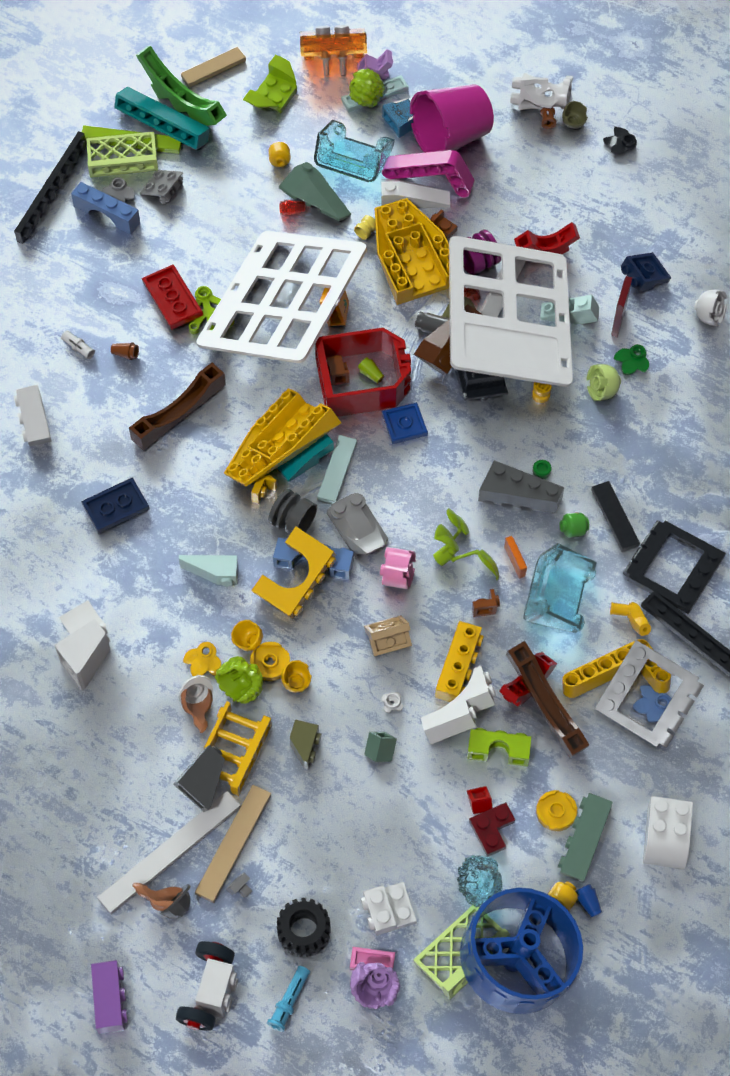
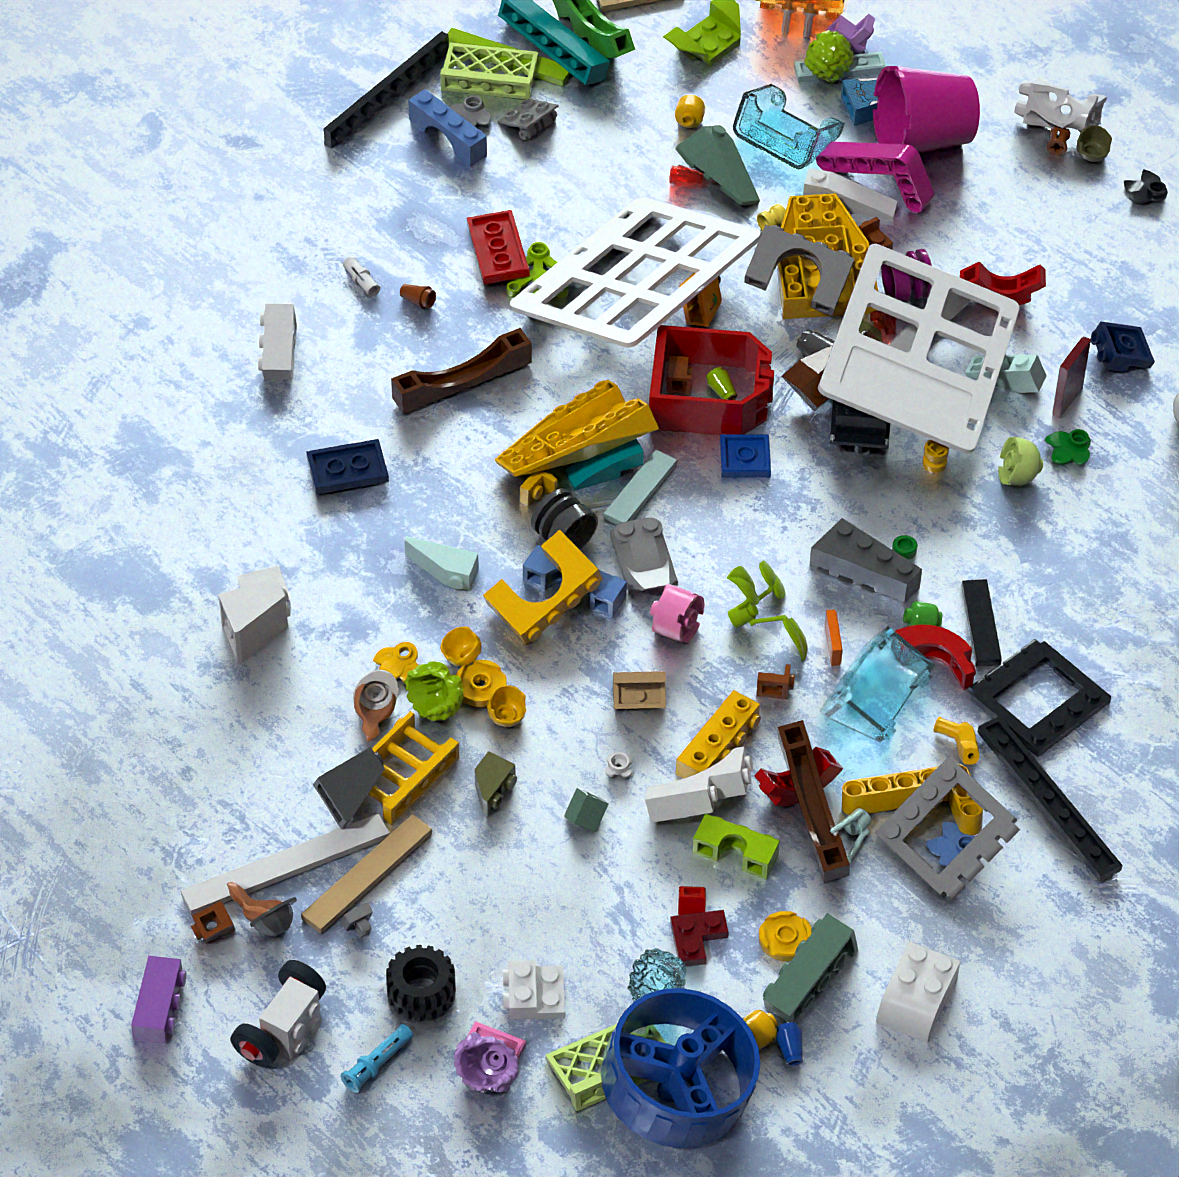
camera: 15 degrees right, 10 degrees down
none -> dark orange brick [191,901,235,944]
none -> light grey arch [744,225,855,316]
none -> light aqua plant [830,808,871,864]
none -> red arch [892,624,976,690]

